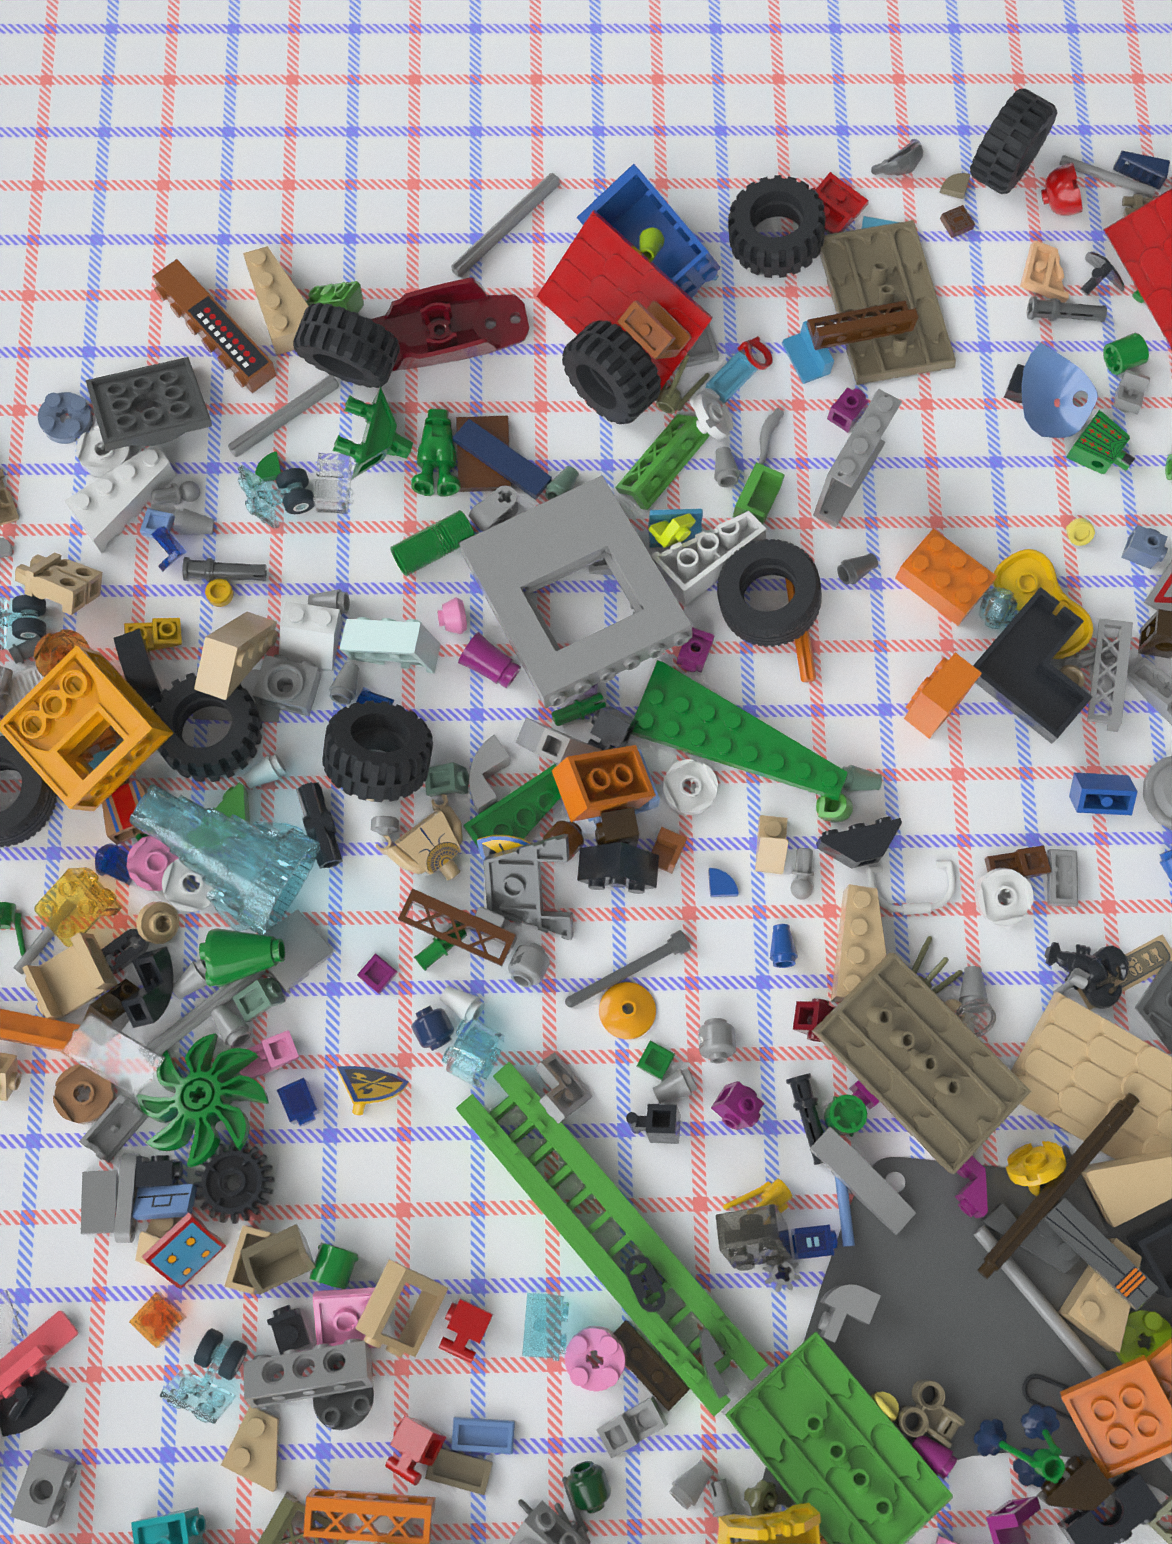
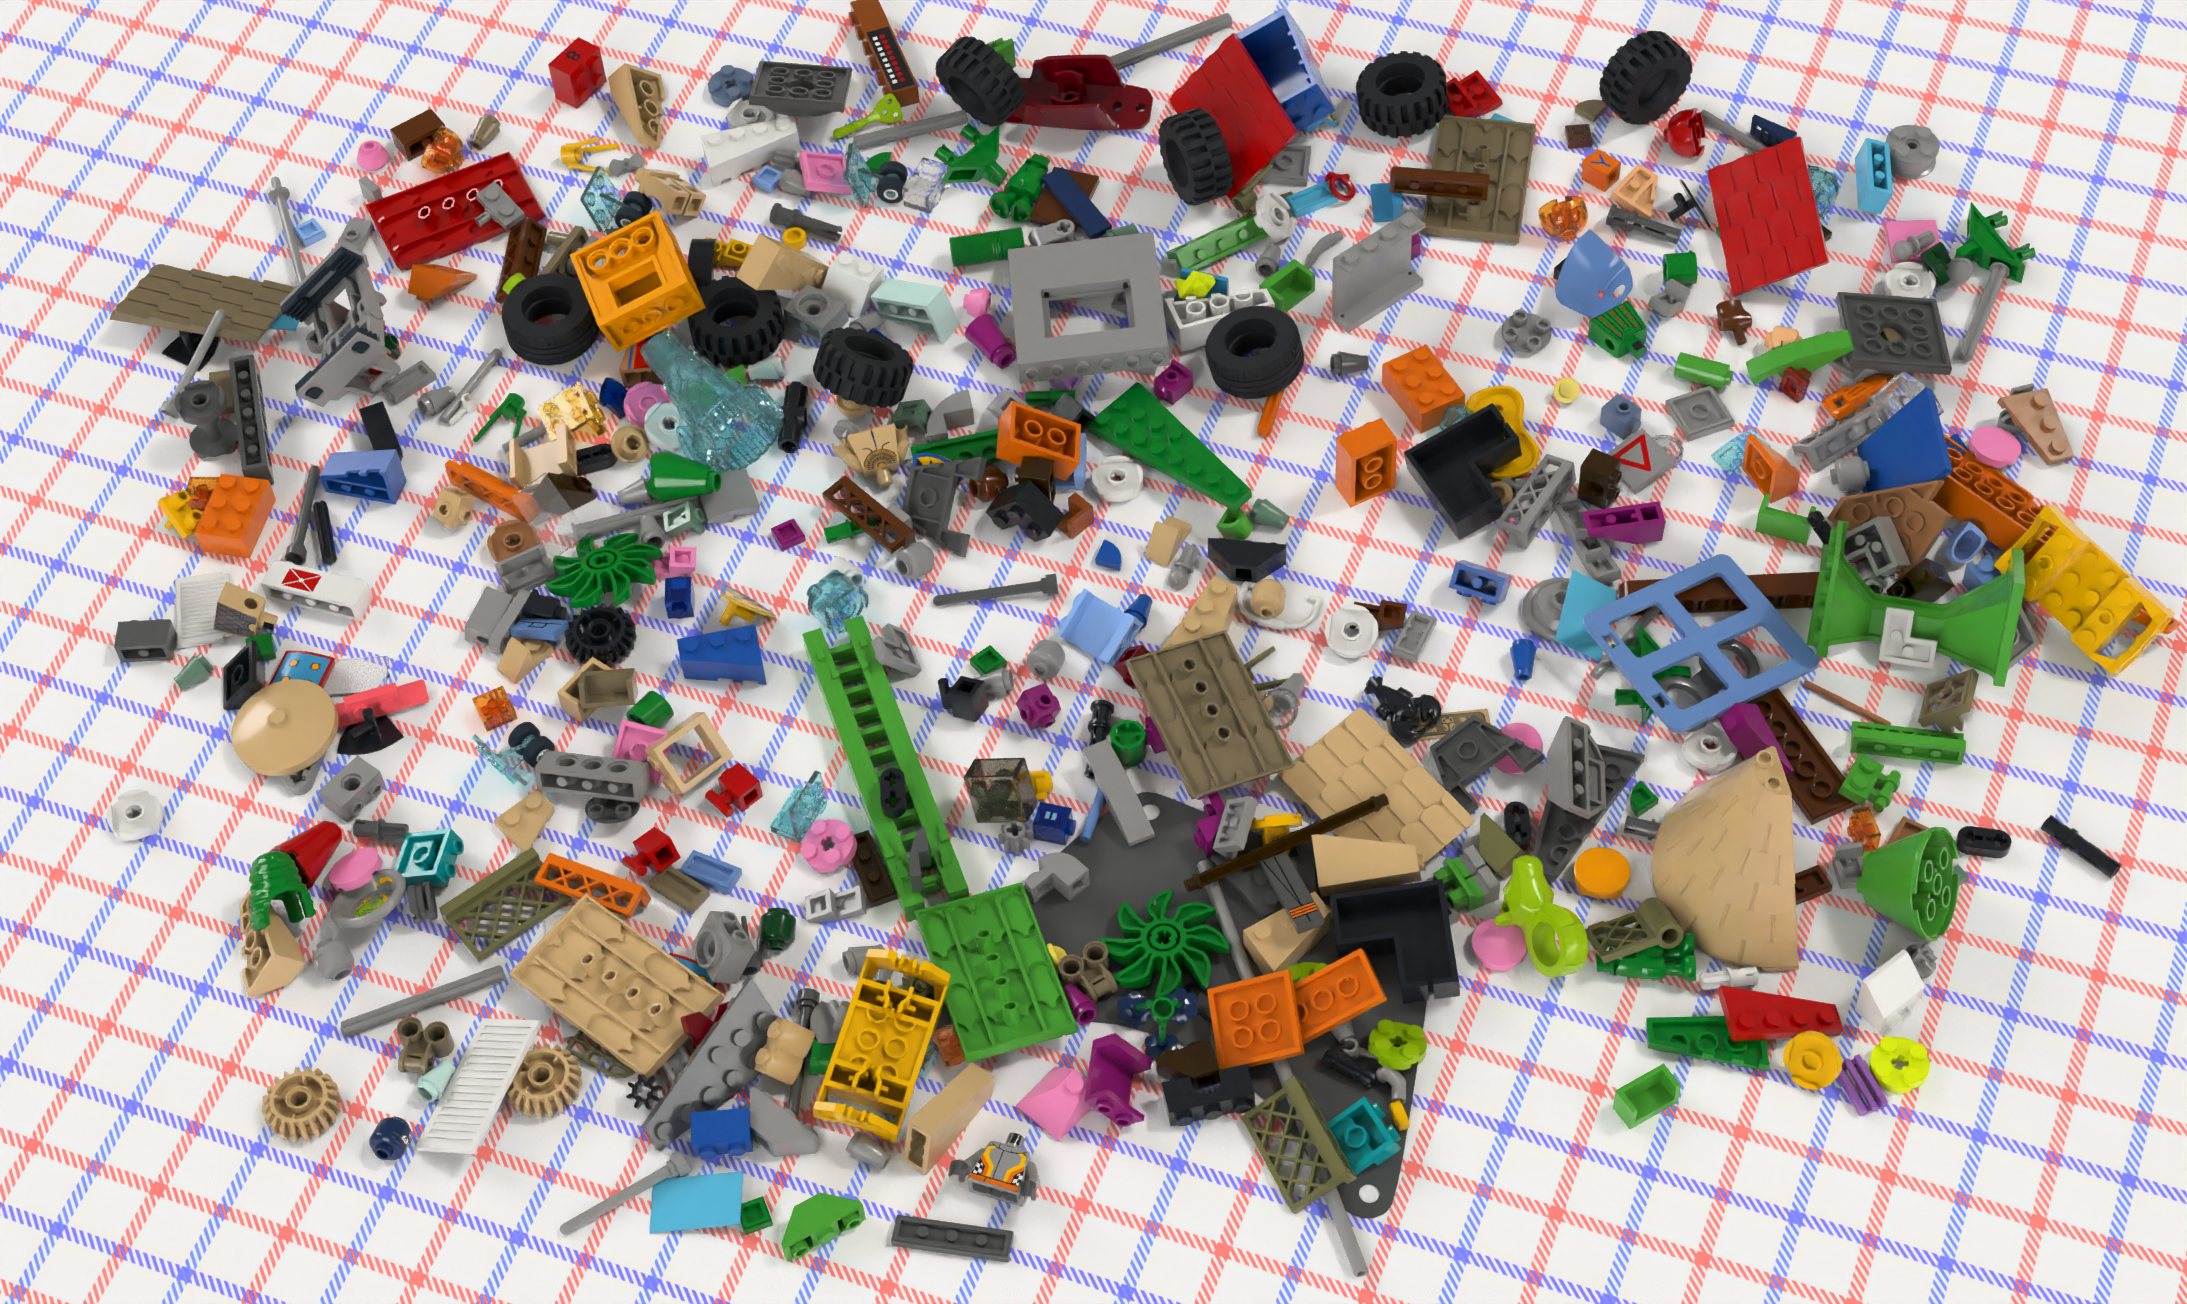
camera: 30 degrees right, 20 degrees down
black brick [121,946,174,1028] -> none
slope [142,1213,226,1289] -> none
clear blue tile [151,526,187,572] -> none
tan wedge [243,246,309,355] -> none
black bracket [267,1304,311,1355] -> none
light grey cone [308,589,350,615] -> none
dark blue head [411,1005,454,1051] -> none
light orange dish [599,982,656,1040] -> none
dark orange panel [617,301,692,359] -> none
lime cone [639,227,665,262] -> none
dark grey piece [871,139,923,176] -> none
light grey hand [1053,968,1090,994] -> none
none -> dark grey axle [353,819,409,840]
none -> blue wedge [677,624,767,685]
none -> bright pink tile [799,150,853,195]
none -> lime piece [833,93,903,139]
none -> light blue panel [1057,588,1143,667]
none -> green piece [1100,889,1229,999]
none -> light grey bracket [1212,796,1258,860]
none -> tan head [1251,579,1286,619]
none -> light grey dish [1501,309,1551,353]
none -> clear orange cylinder [1538,196,1588,241]
none -> orange brick [1581,149,1621,192]

